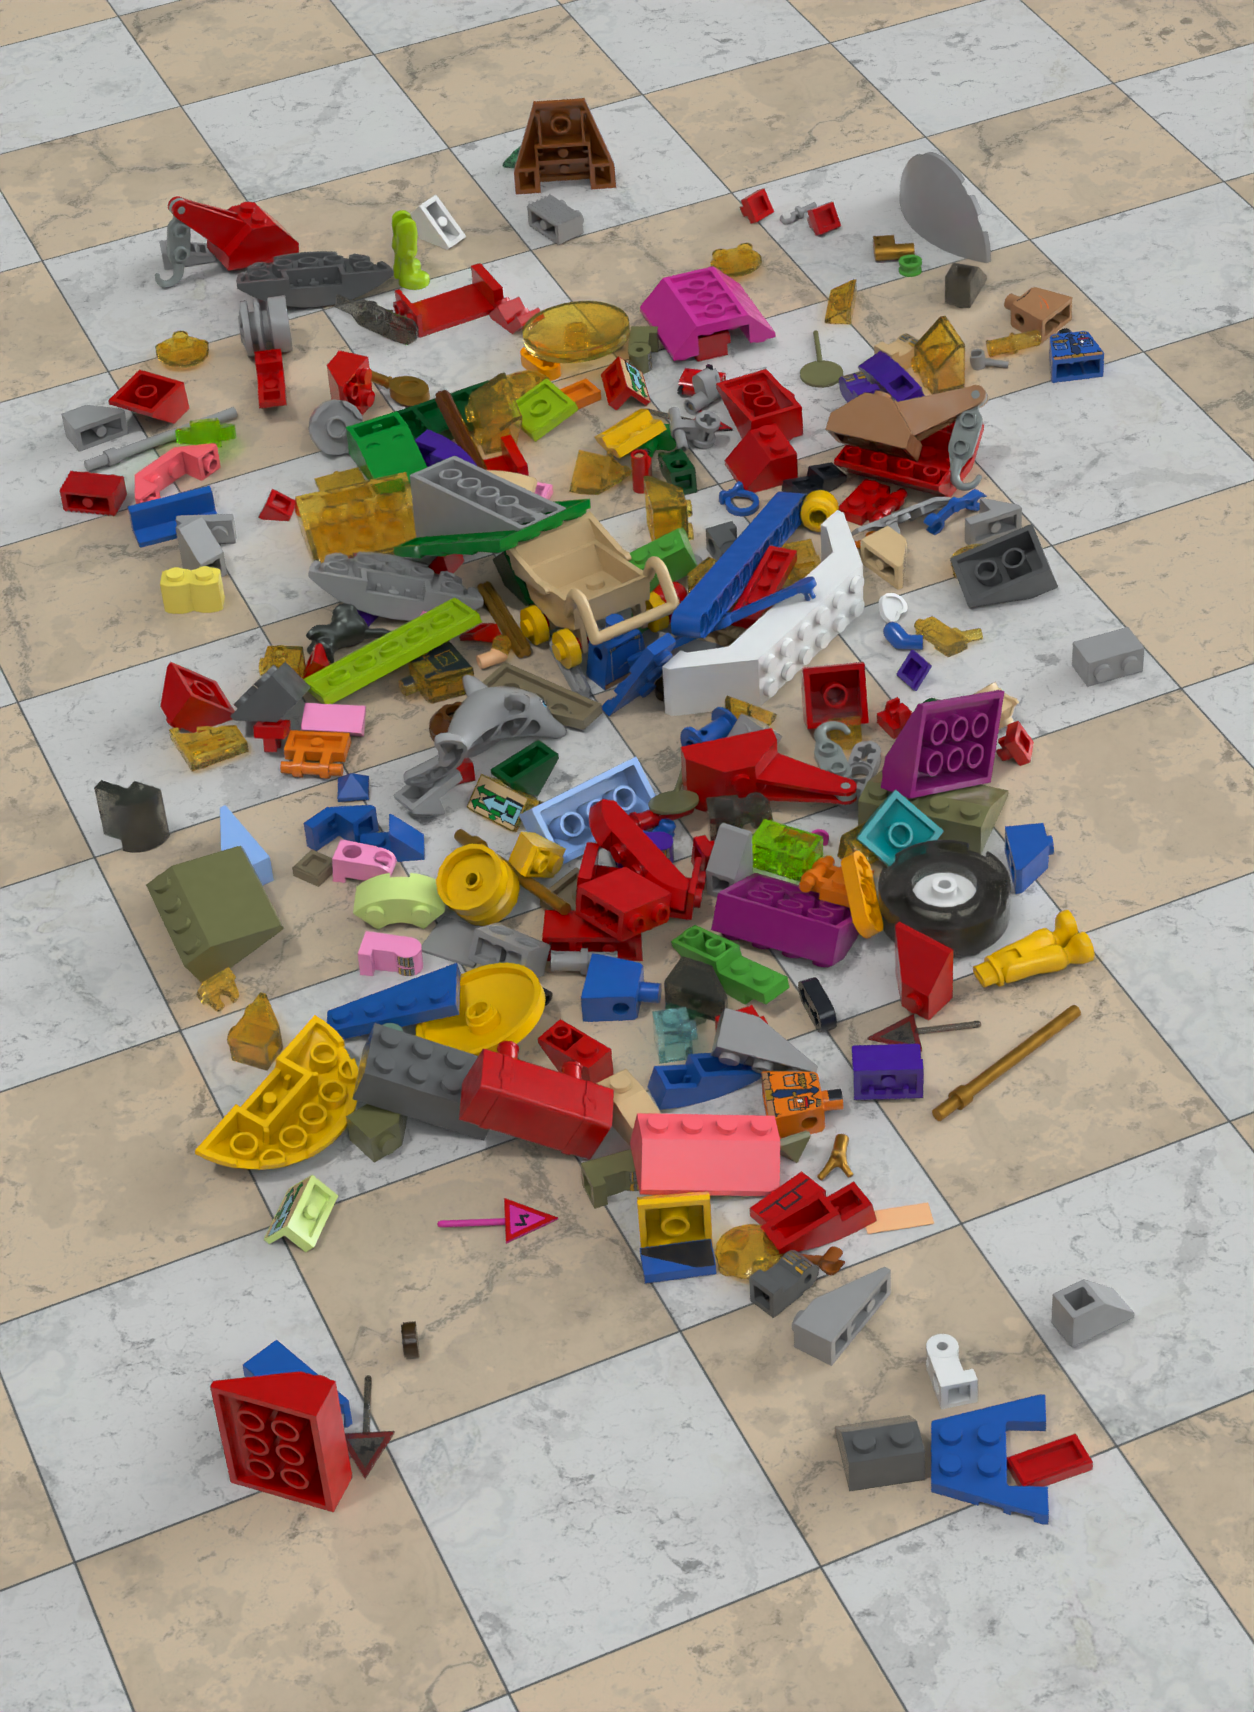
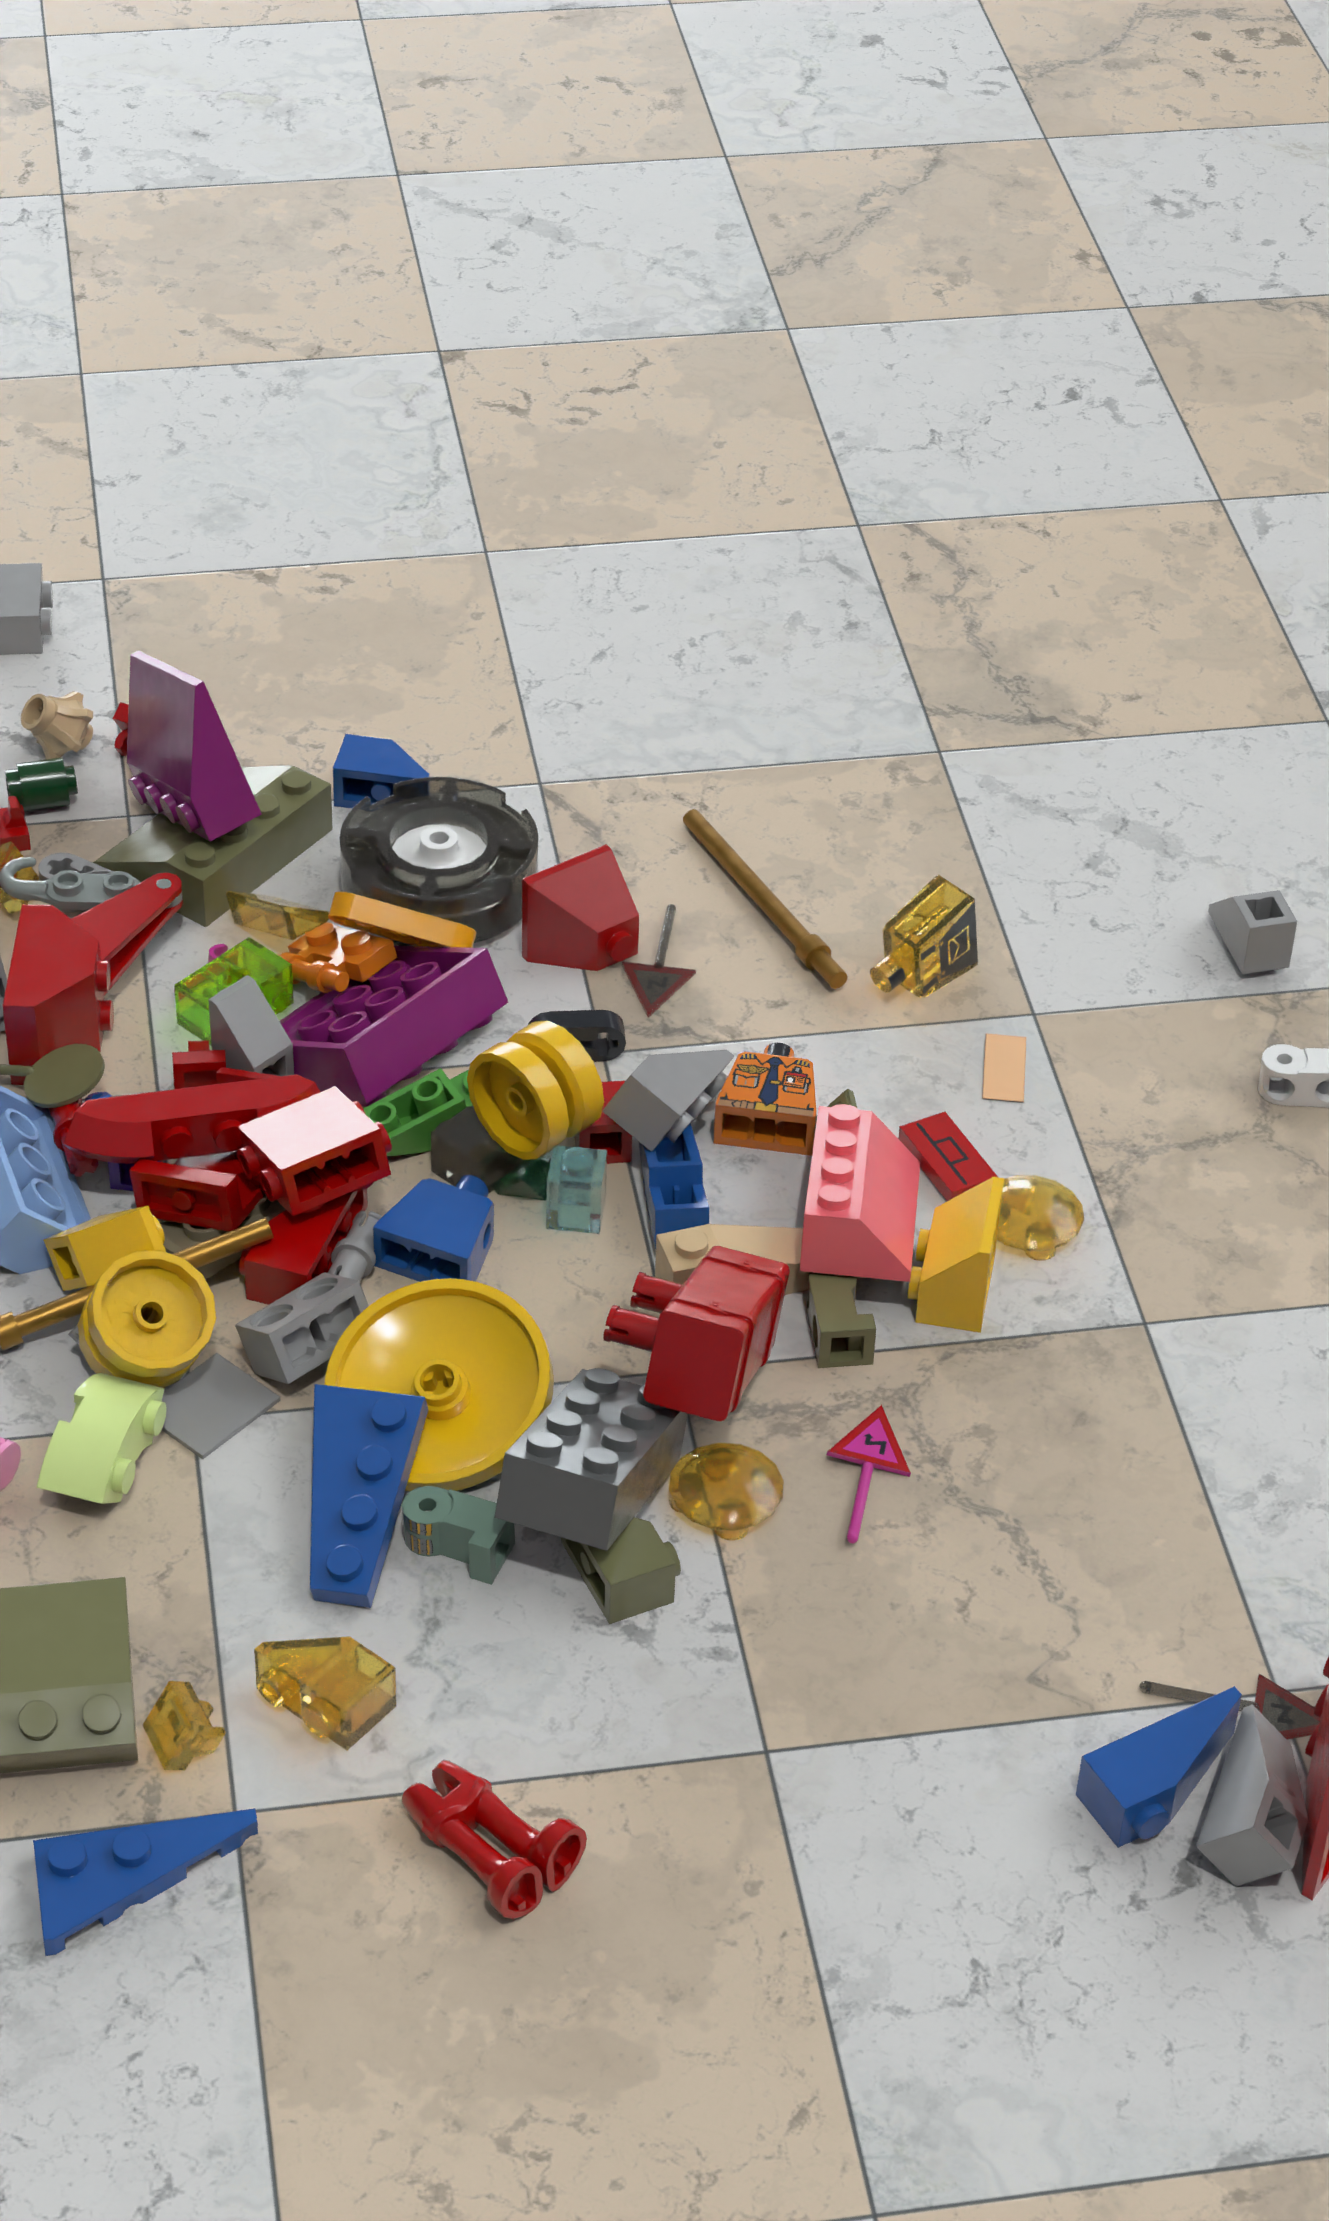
camera: 80 degrees left, 0 degrees up
yellow brick [195,1015,358,1170] -> none
yellowish green panel [264,1175,338,1252] -> none
bright pink leg [358,931,423,976] -> none
dark brown tile [401,1321,420,1359] -> none
red slope [538,1019,614,1084] -> none
tile [640,1239,717,1284] -> none
clear smoke brick [706,792,773,841] -> none
dark grey leg [749,1250,819,1318] -> none
red slope [760,1181,877,1254] -> none
light grey slope [792,1267,891,1366] -> none
dark orange hand [801,1246,845,1275] -> none
pearl gold bar [817,1134,853,1180] -> none
dark purple bracket [852,1044,924,1100] -> none
teal slope [856,789,944,881] -> none
yellow piece [973,910,1095,988] -> none
none -> blue wing [33,1808,258,1956]
none -> red piece [402,1760,587,1919]
none -> yellow wheel [467,1021,604,1160]
none -> clear yellow dish [669,1442,784,1541]
none -> clear yellow torso [870,874,978,998]

